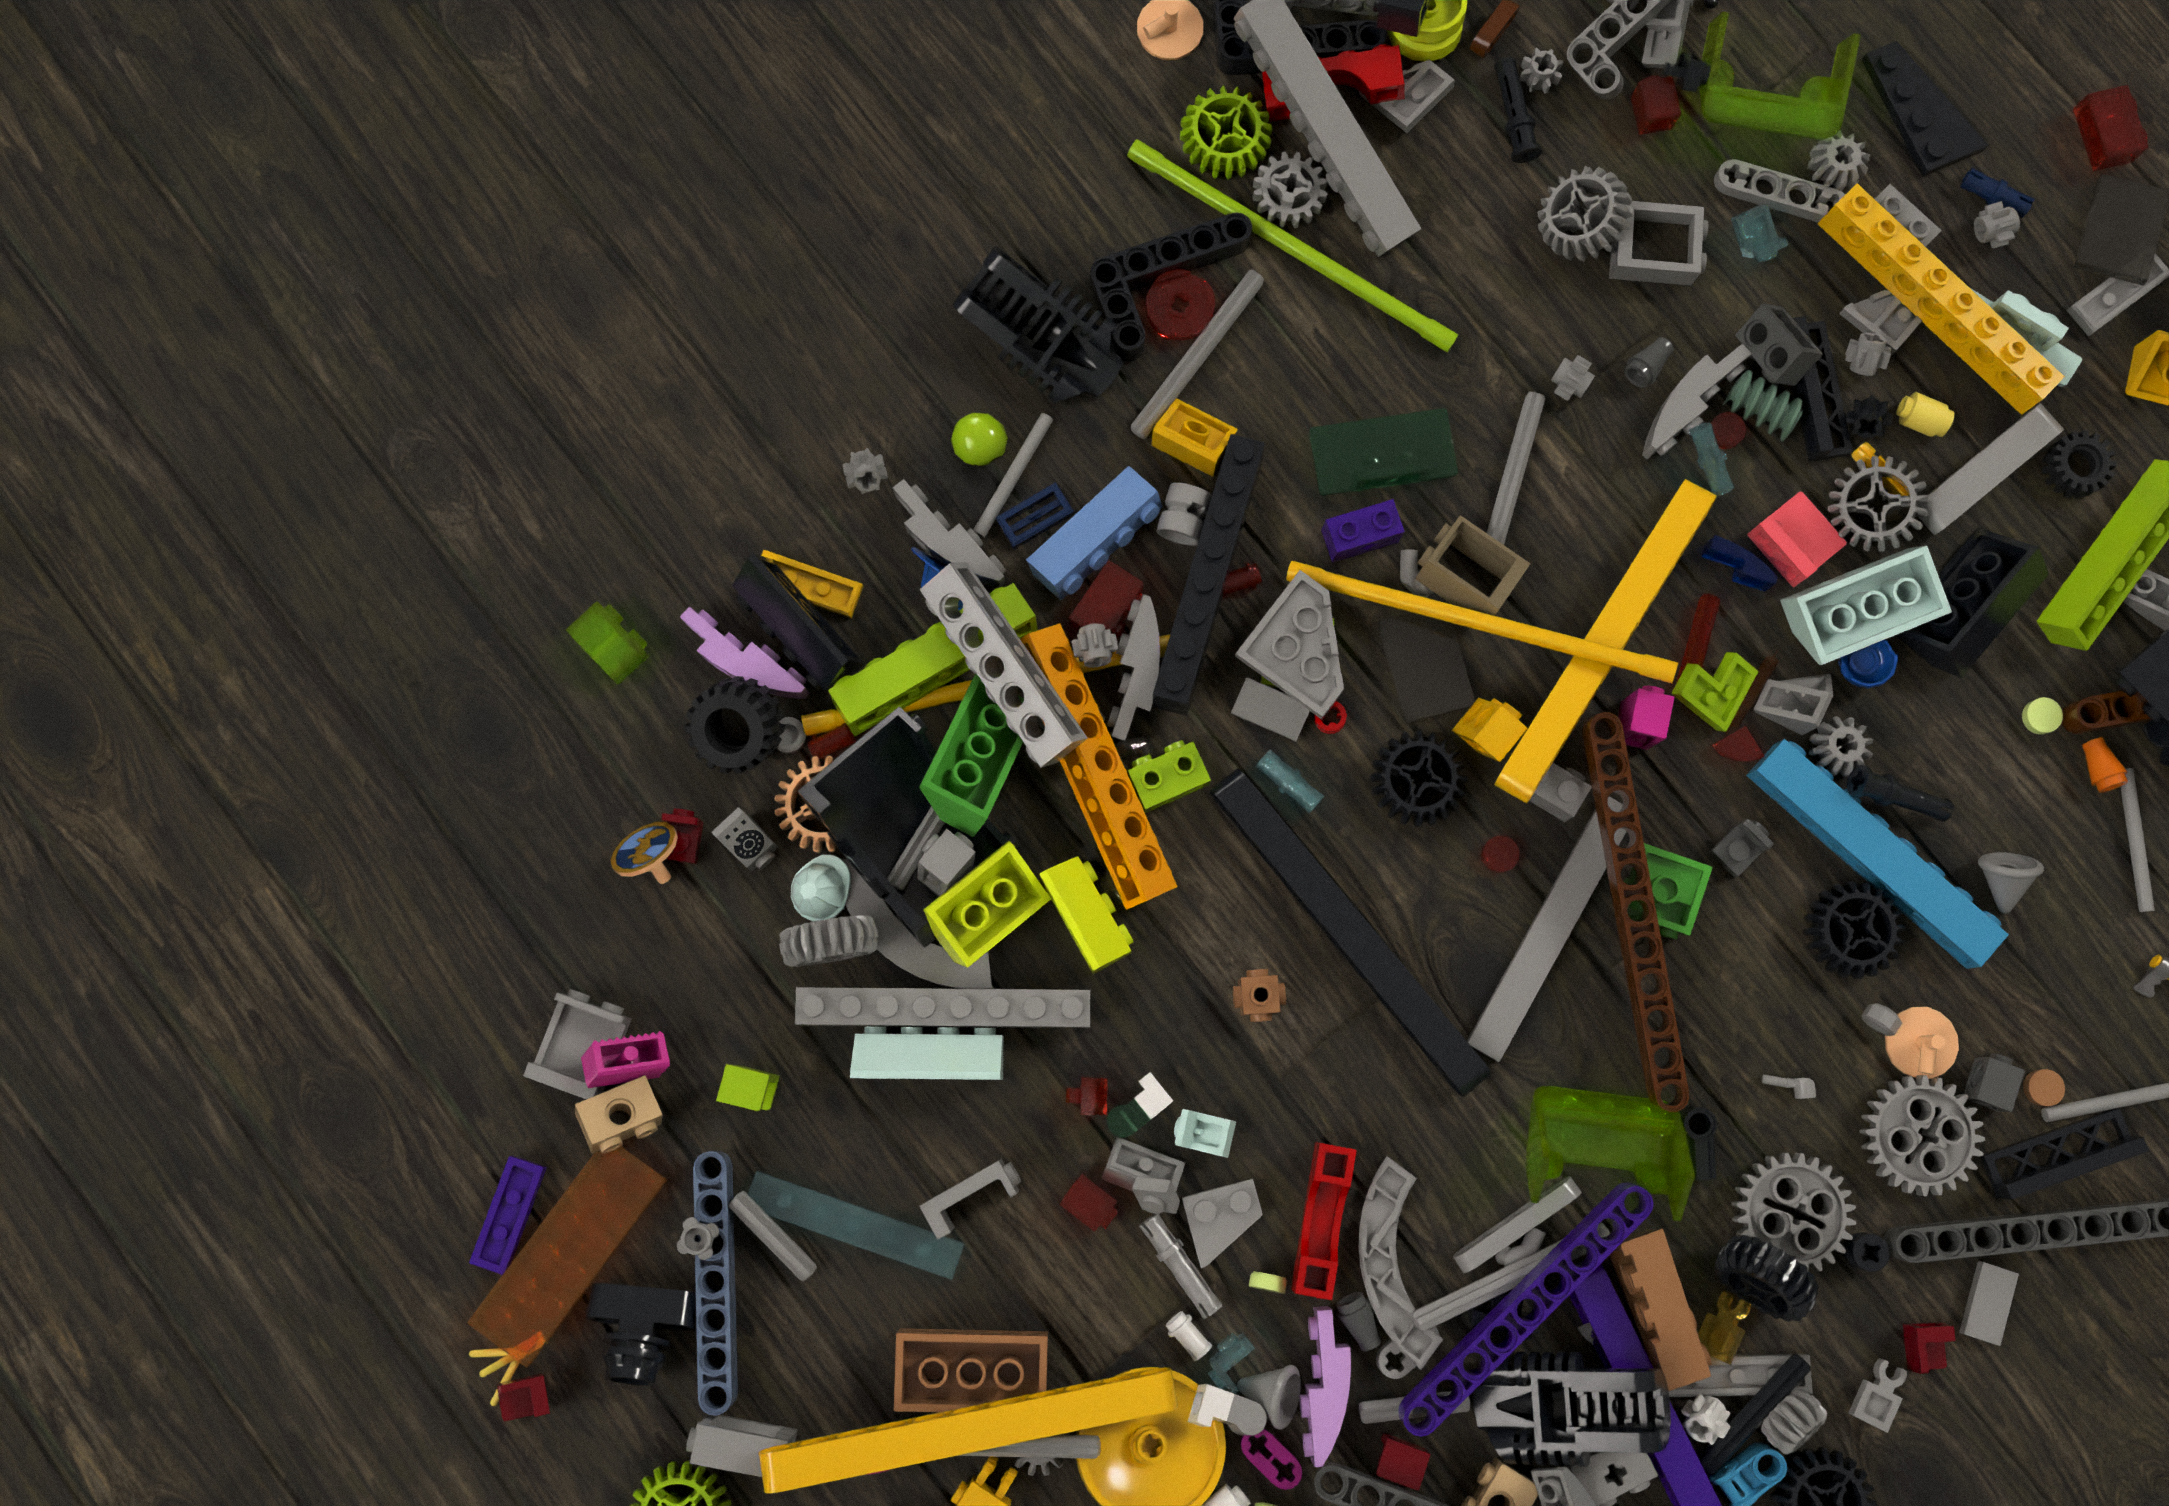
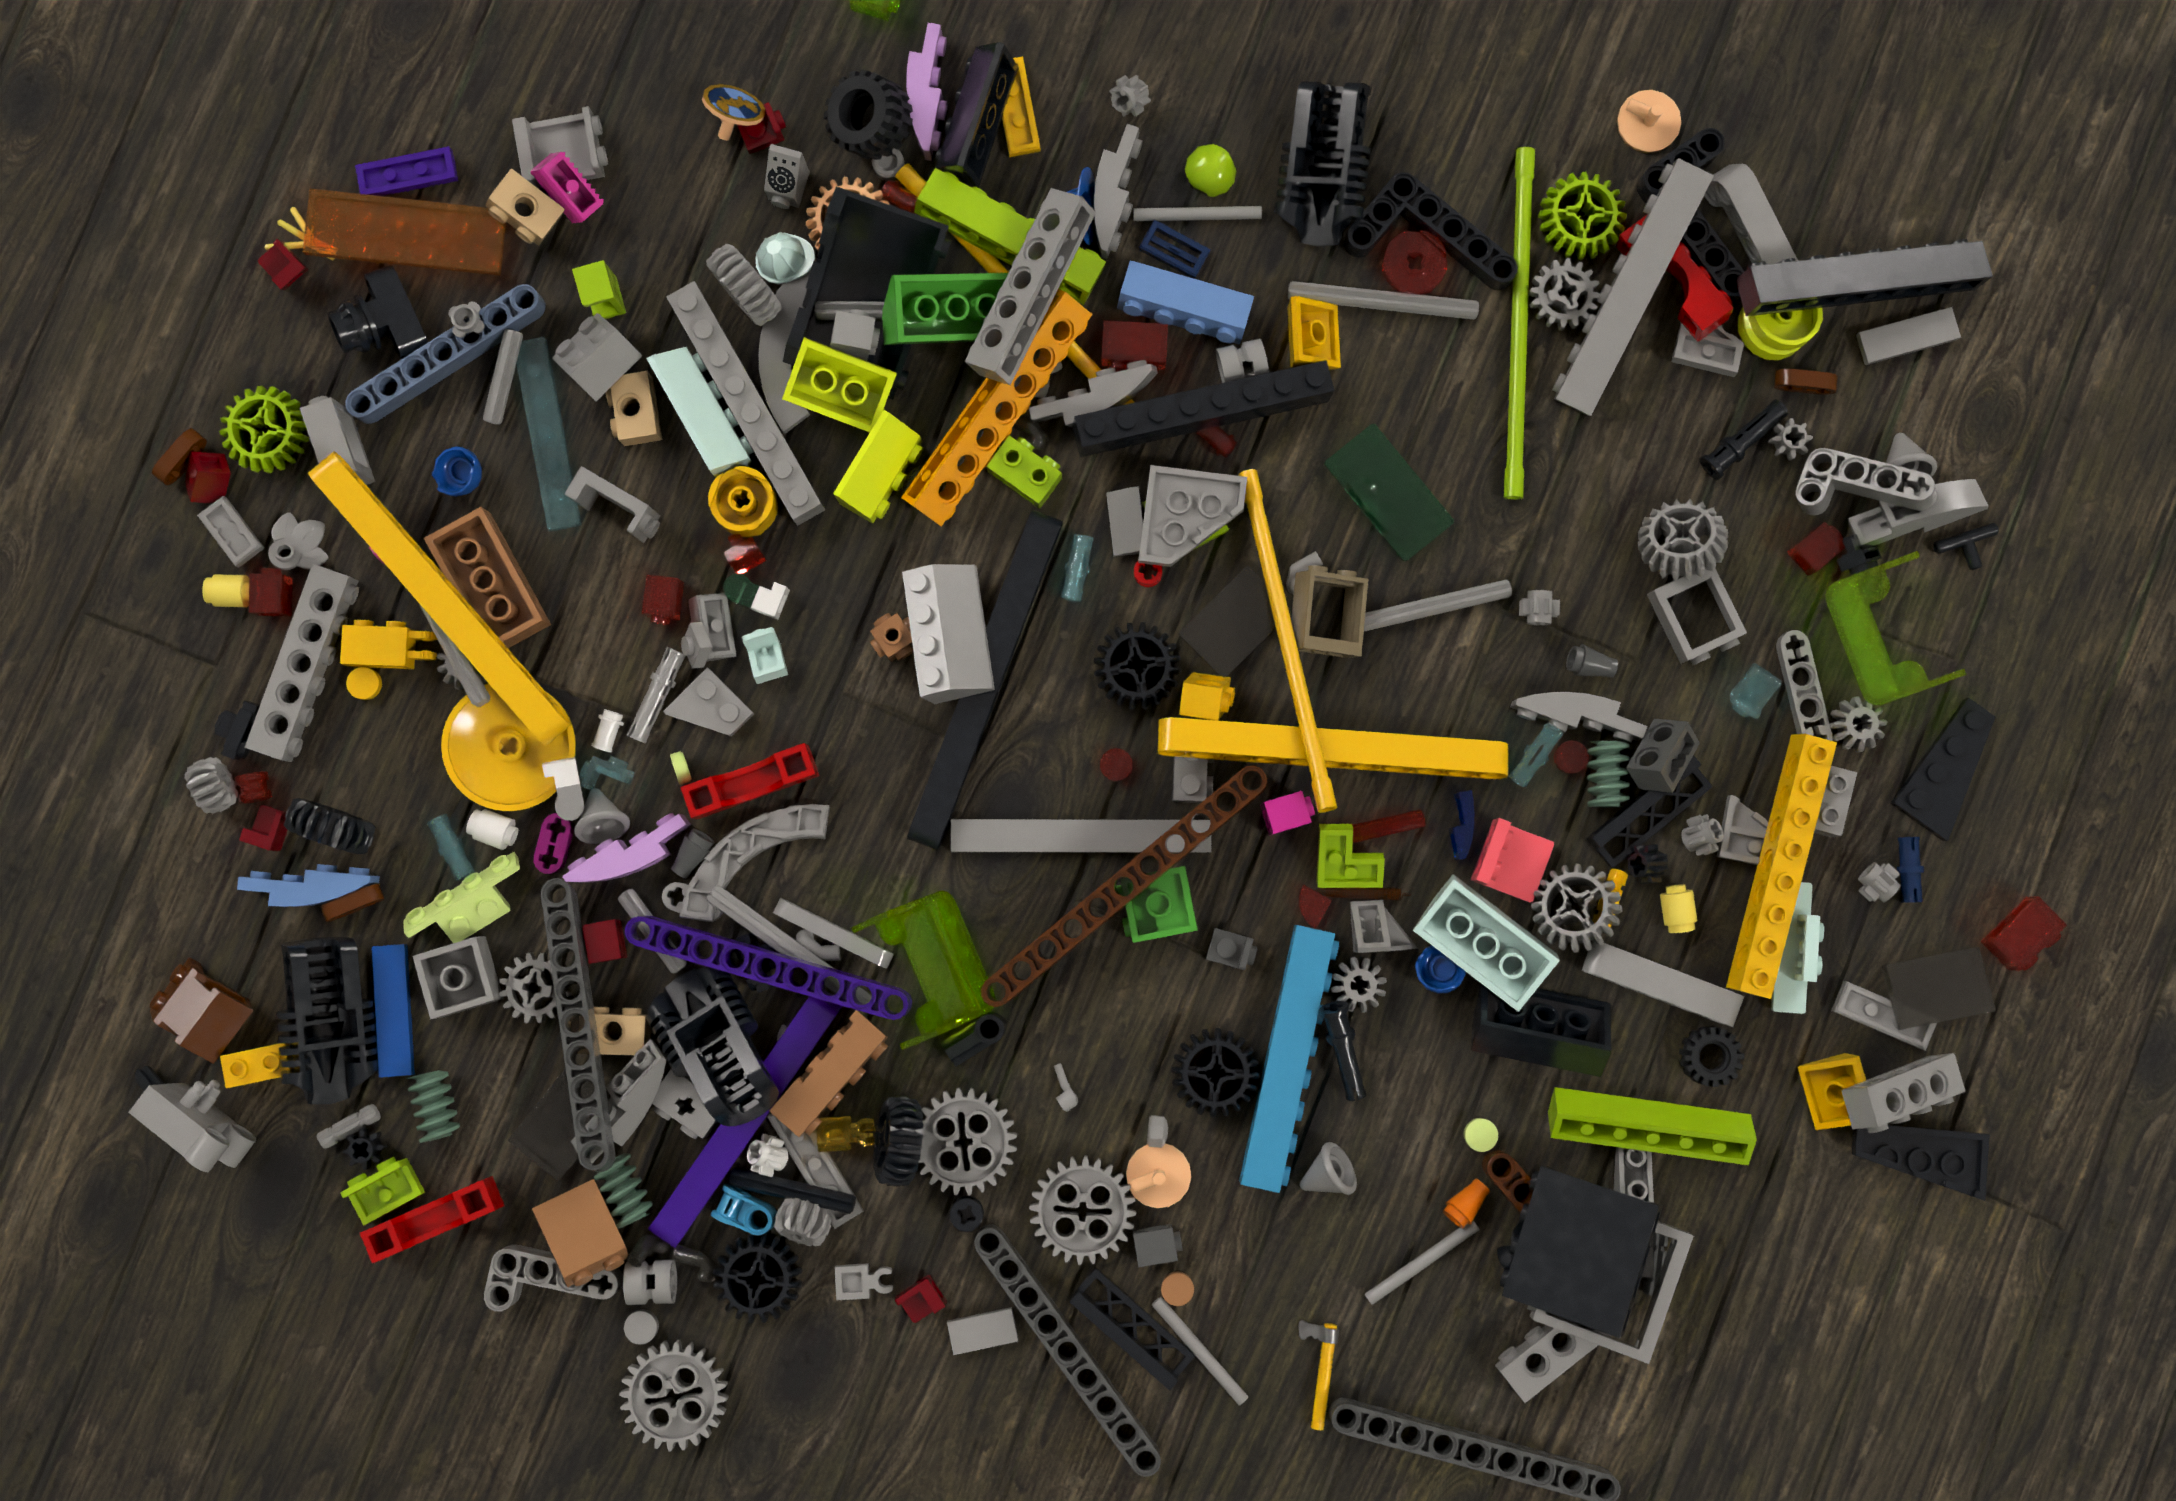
camera: 65 degrees right, 5 degrees up
light grey gear [1071,624,1118,668] -> none
dark purple brick [1321,499,1405,563] -> none
none -> blue hair [432,446,482,497]
none -> light grey brick [552,313,642,401]
none -> tan brick [606,371,662,446]
none -> yellow brick [708,466,778,537]
none -> light grey slope [902,564,995,704]

